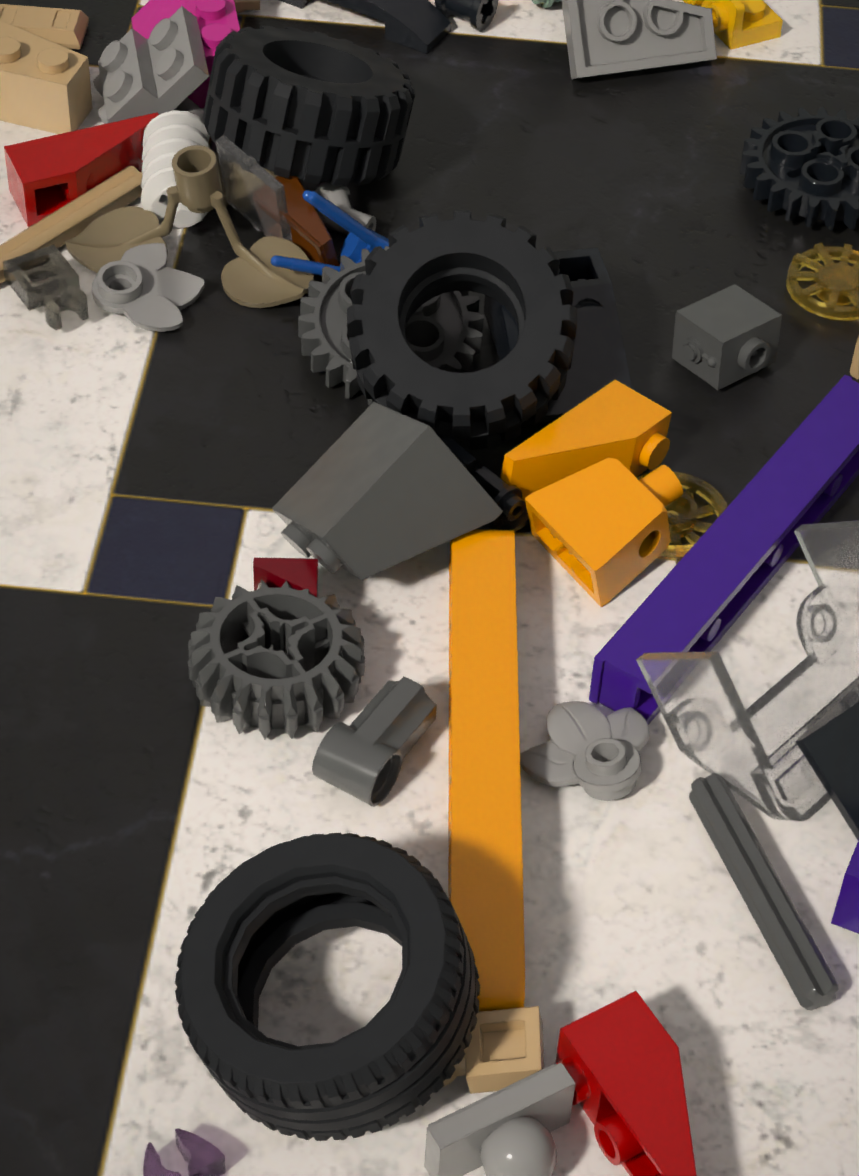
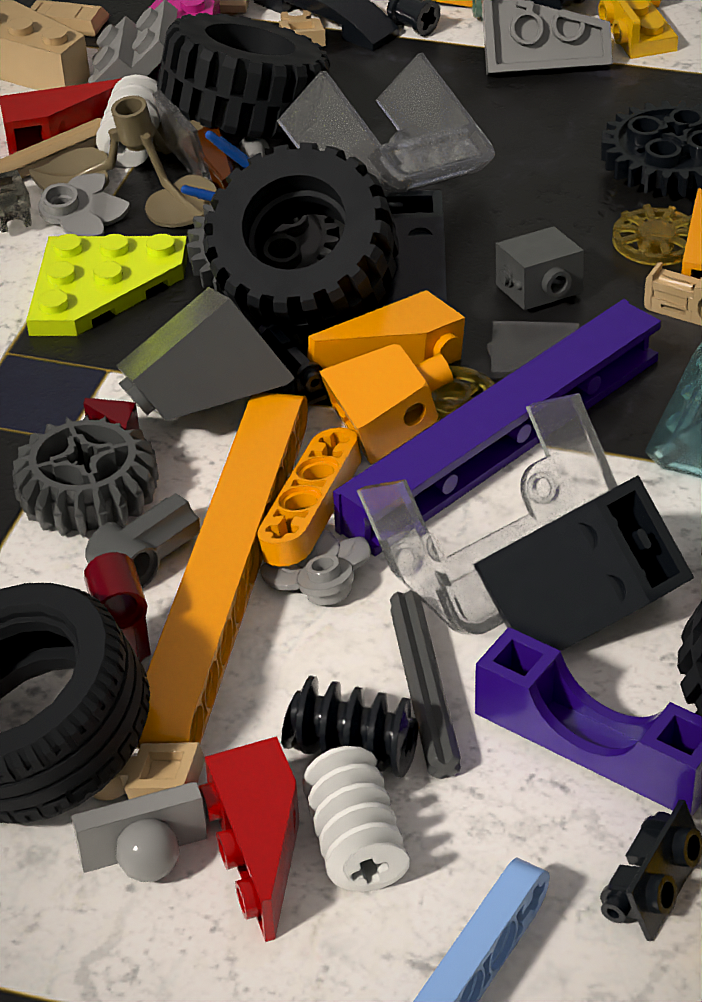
camera: 15 degrees right, 5 degrees down
none -> neon yellow plate [26,234,188,336]
none -> dark red piece [84,552,151,662]
none -> light orange beam [257,427,362,567]
none -> clear windscreen [277,53,495,192]
none -> tan plate [279,10,326,46]
none -> black piece [281,675,418,778]
none -> white piece [302,746,410,892]
none -> clear piece [487,321,579,378]

